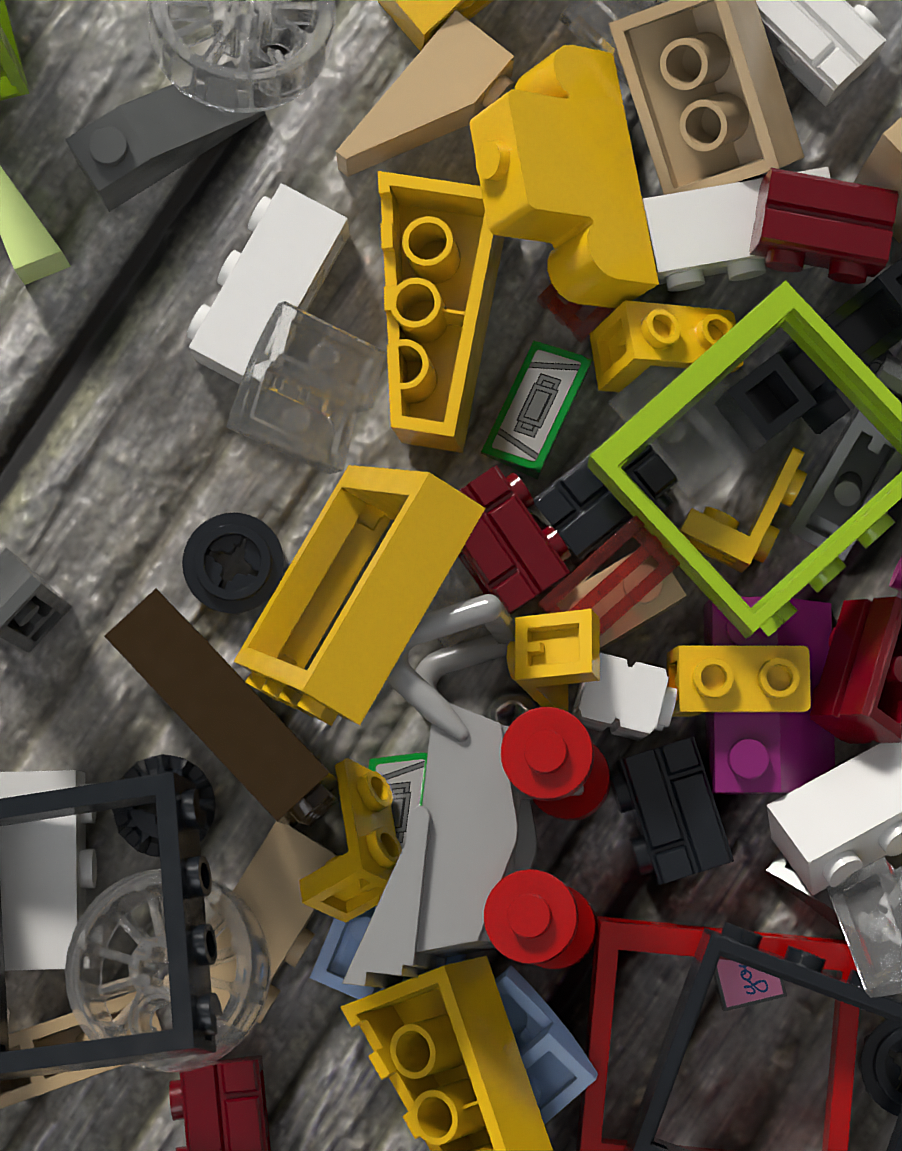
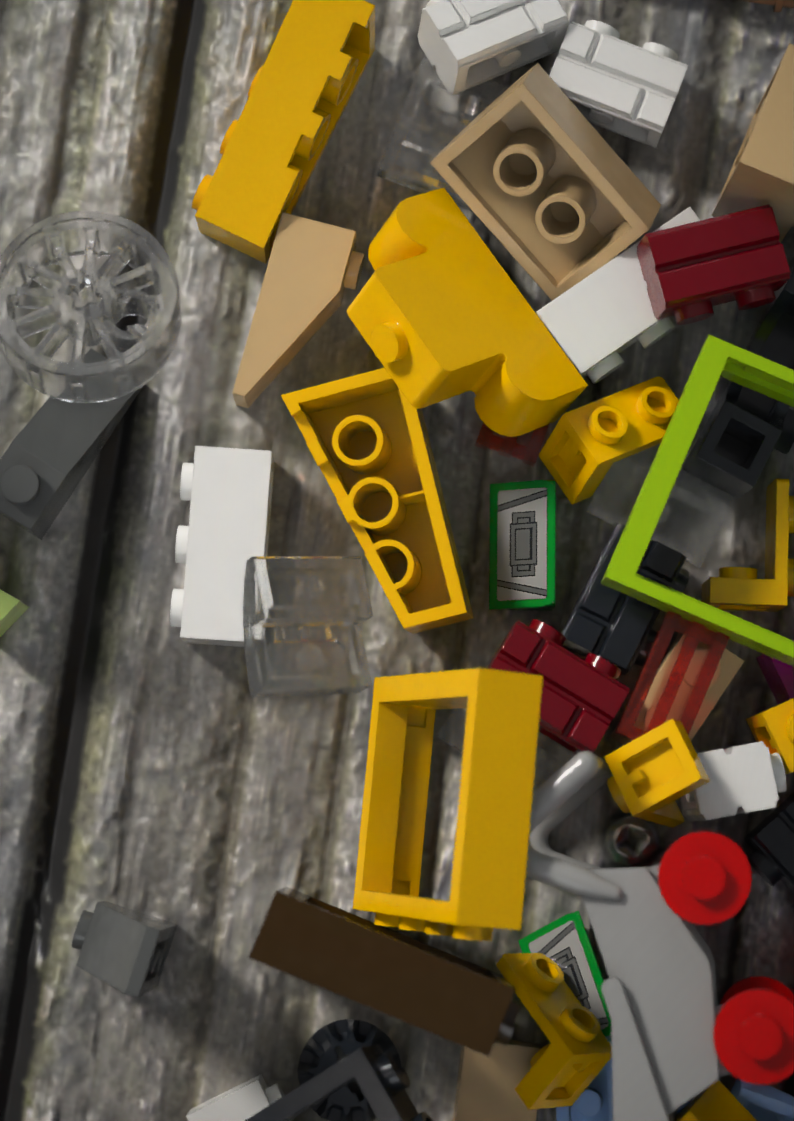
camera: 25 degrees left, 0 degrees up
black gear [182,513,285,615] -> none

